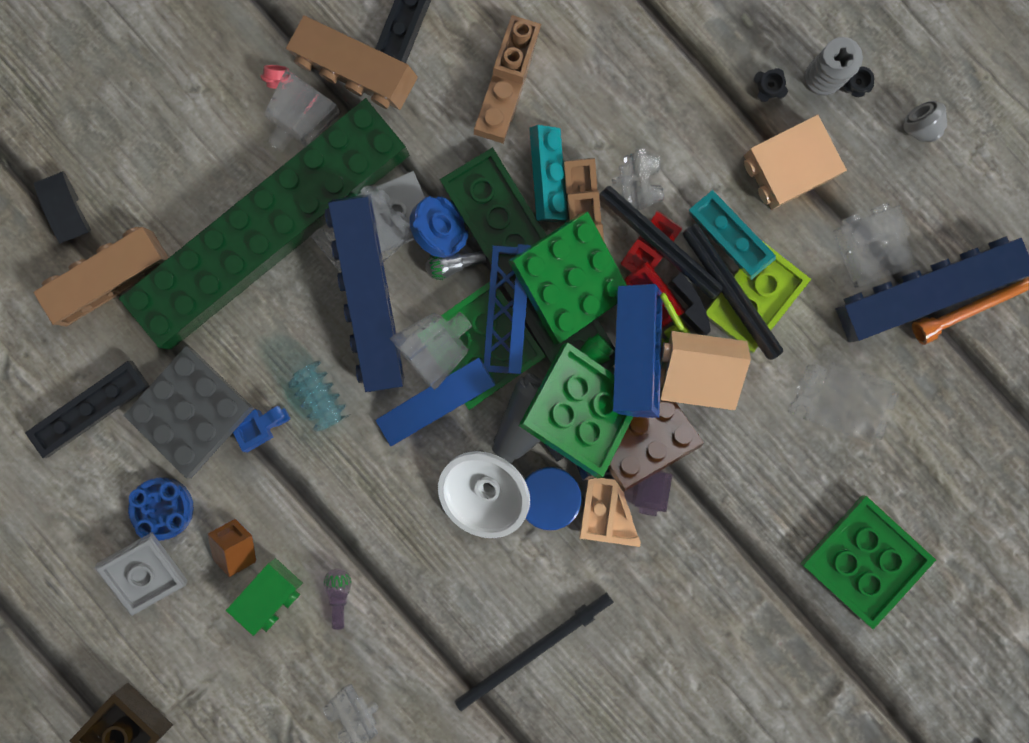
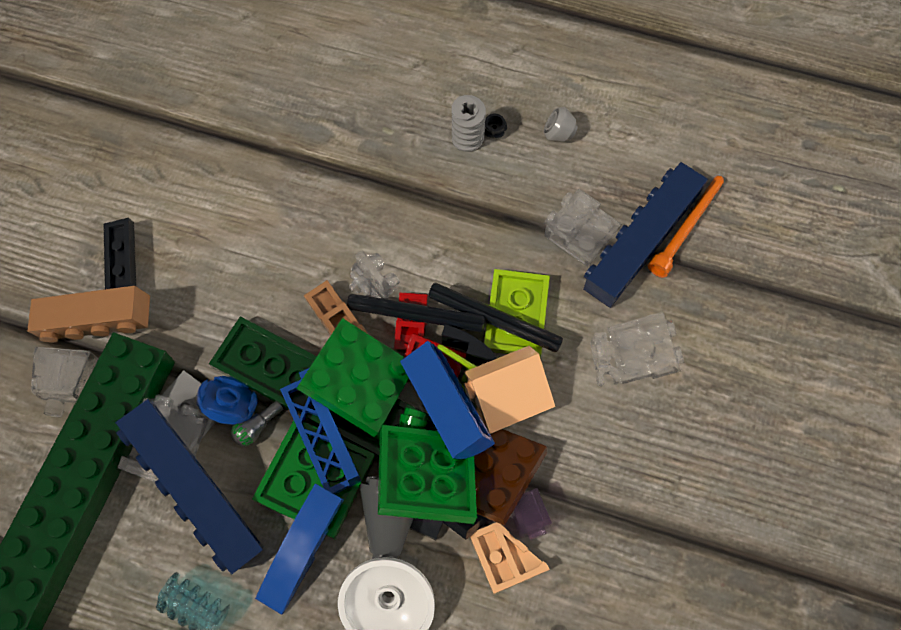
camera: 30 degrees left, 20 degrees down
coral plate [261,65,292,89] -> none
clear torso [390,312,472,390] -> none
medium nougat slope [474,15,541,144] -> none
blue tile [524,467,581,530] -> none
teal plate [529,125,568,222] -> none
teal plate [689,190,776,280] -> none
light nougat brick [744,115,847,210] -> none
black plate [754,68,788,102] -> none
green plate [800,495,936,630] -> none

